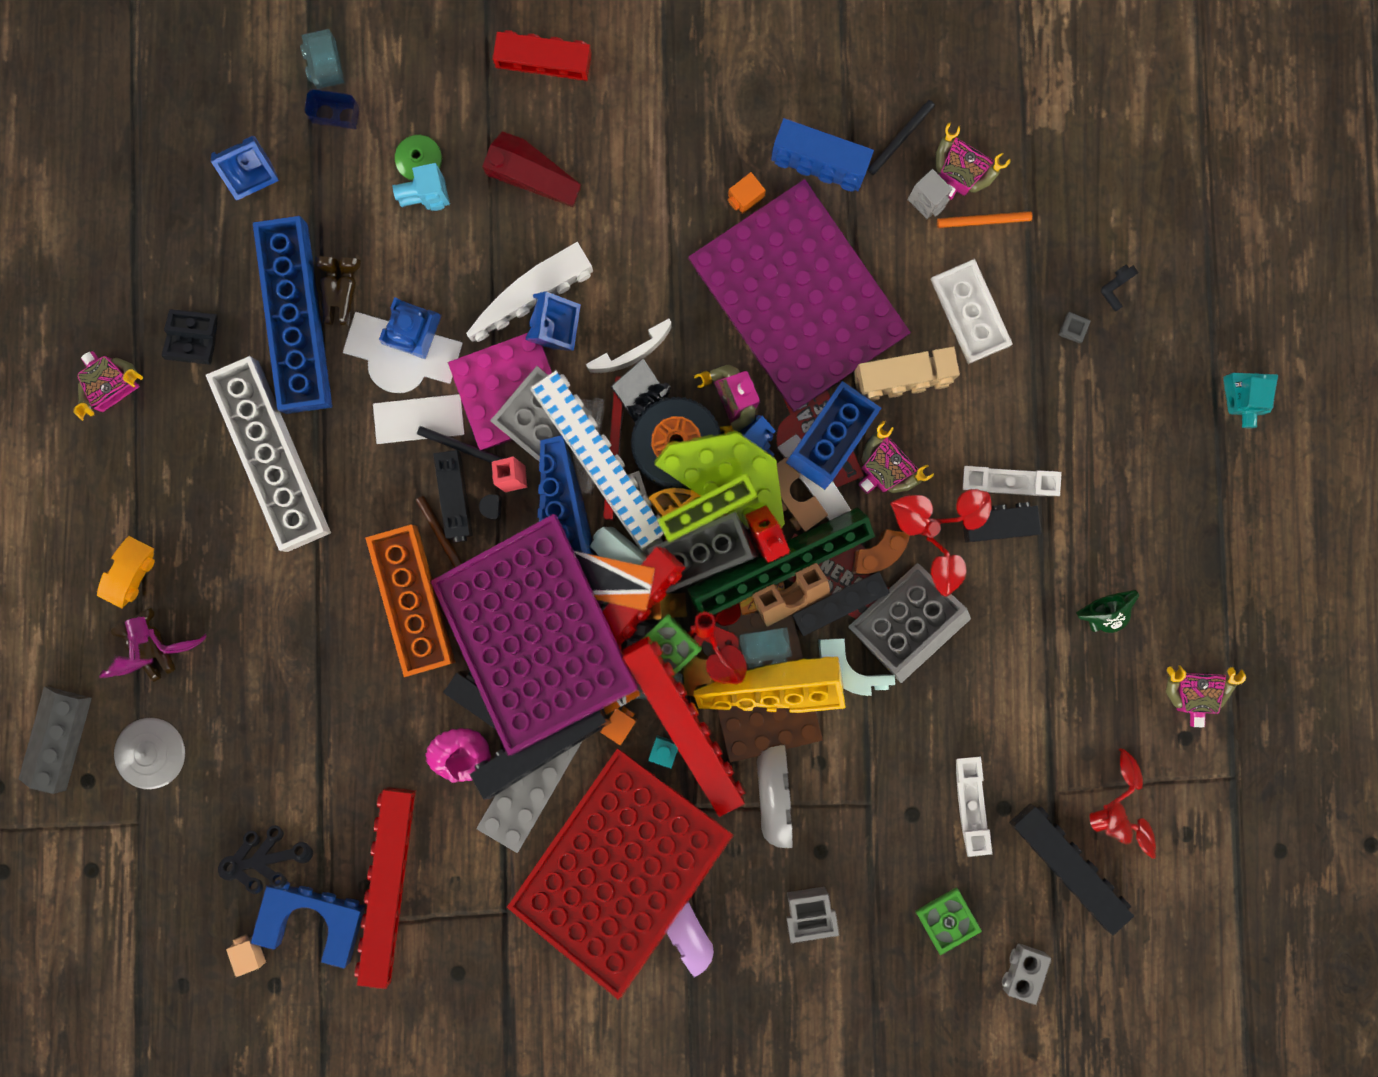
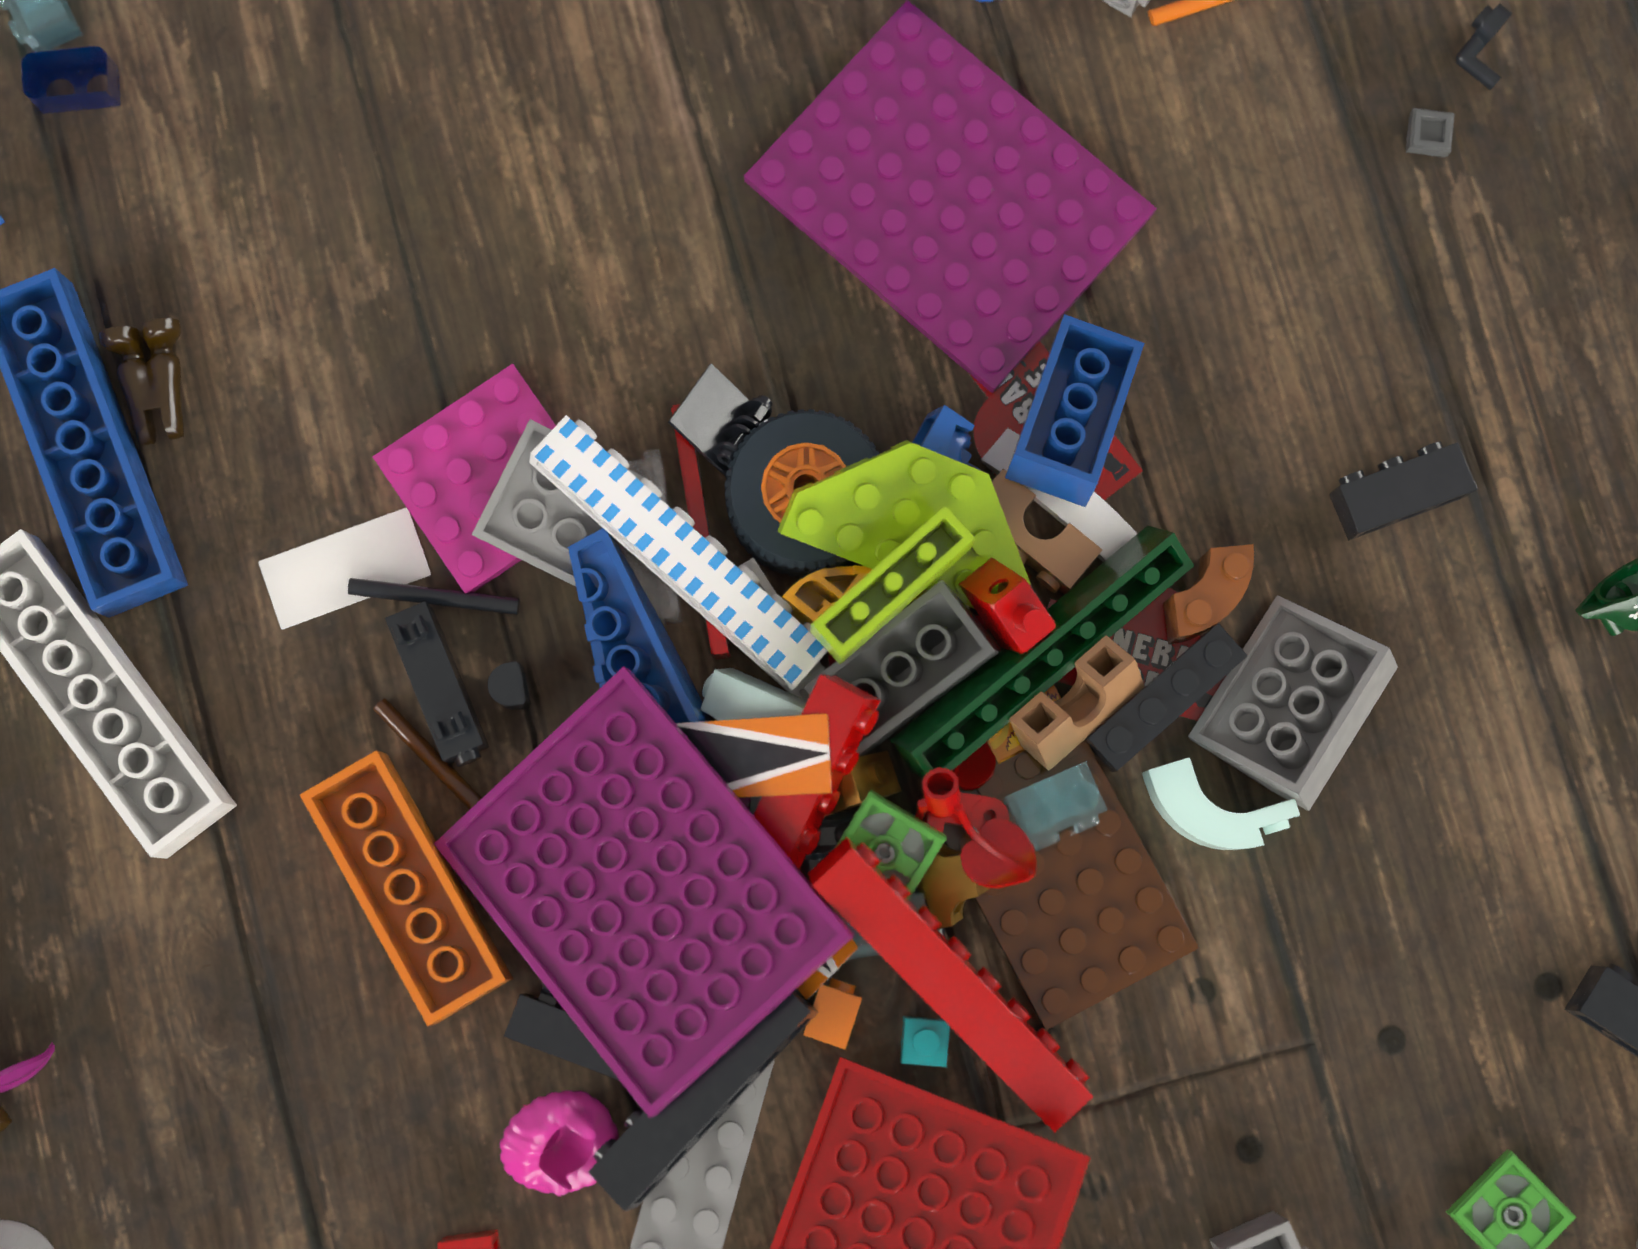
camera: 15 degrees left, 5 degrees down
white sticker [343,312,462,393] -> none
blue brick [379,297,441,359] -> none
medium azure brick [392,163,450,211] -> none
bright green dish [395,135,442,181] -> none
white slope [466,242,593,342] -> none
dark red wedge [482,131,581,207] -> none
coral brick [492,457,527,493] -> none
blue brick [525,291,581,351] -> none
white slope [586,319,672,373] -> none
torso [694,365,760,434] -> none
yellow wedge [694,657,845,713] -> none
orange brick [728,172,766,214] -> none
light grey brick [756,745,792,848] -> none
tan piece [853,347,960,401] -> none
torso [858,421,934,494] -> none
red plant [891,489,992,597] -> none
white tile [931,259,1013,364] -> none
white slope [956,757,992,857] -> none
white slope [963,466,1061,496] -> none

